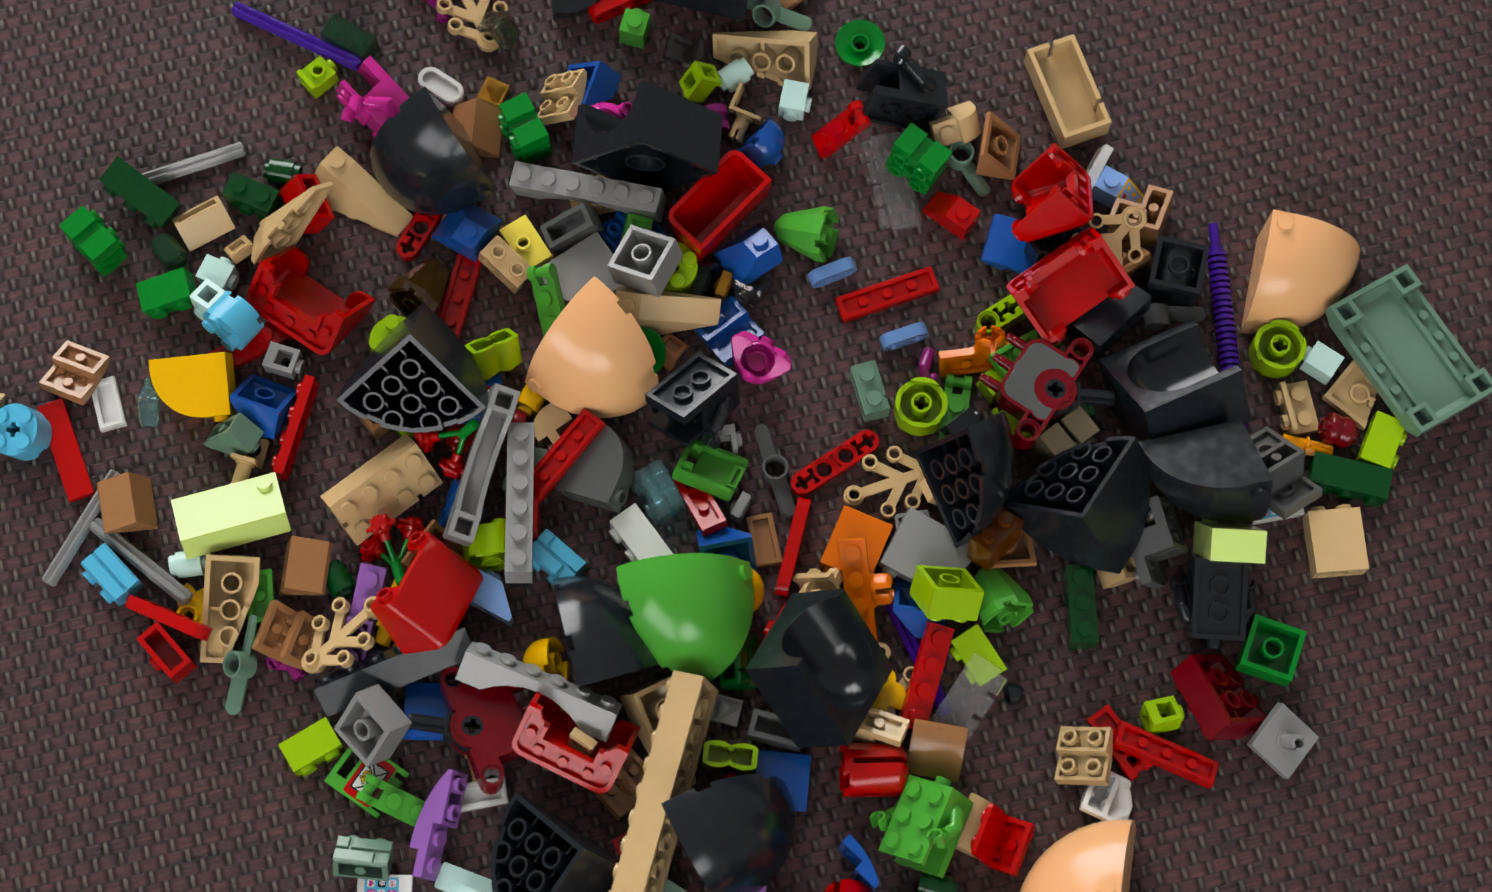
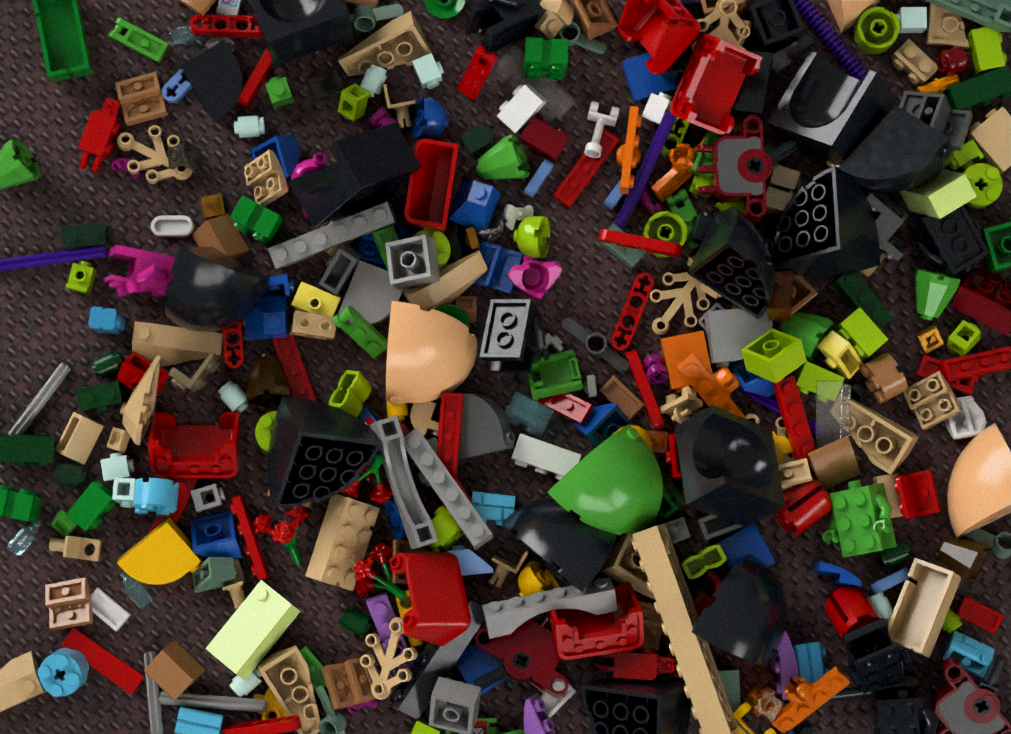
camera: 35 degrees left, 10 degrees up
medium nougat slope [279,536,332,596] -> none
tan tile [567,727,598,757] -> none
red slope [922,191,981,240] -> none
none -> clear light blue piece [7,521,41,556]
none -> tan bracket [49,535,102,561]
none -> bright green tile [51,509,77,537]
none -> dark azure brick [88,306,126,335]
none -> dark tan bracket [169,352,220,393]
none -> light aqua brick [218,381,249,413]
none -> light aqua brick [234,115,265,138]
none -> red plant [252,506,311,565]
none -> blue bracket [268,274,295,298]
none -> clear green brick [460,123,494,158]
none -> tan bracket [489,548,530,588]
none -> white brick [497,84,547,133]
none -> white piece [504,204,533,230]
none -> lime cylinder [513,216,550,258]
none -> dark red brick [519,116,569,163]
none -> white bar [584,101,620,158]
none -> red beam [598,229,683,257]
none -> red hinge [598,648,676,680]
none -> dark purple axle [614,112,676,231]
none -> orange plate [616,106,642,194]
none -> white brick [642,92,672,125]
none -> magenta wheel [643,354,669,384]
none -> dark orange tile [646,430,668,453]
none -> light yellow brick [818,330,863,379]
none -> tan wedge [829,393,919,475]
none -> lime brick [834,307,889,361]
none -> medium nougat brick [859,352,908,404]
none -> bright green cone [914,268,961,321]
none -> pearl gold tile [915,324,944,354]
none -> lime brick [949,139,984,171]
none -> lime brick [962,163,1003,210]

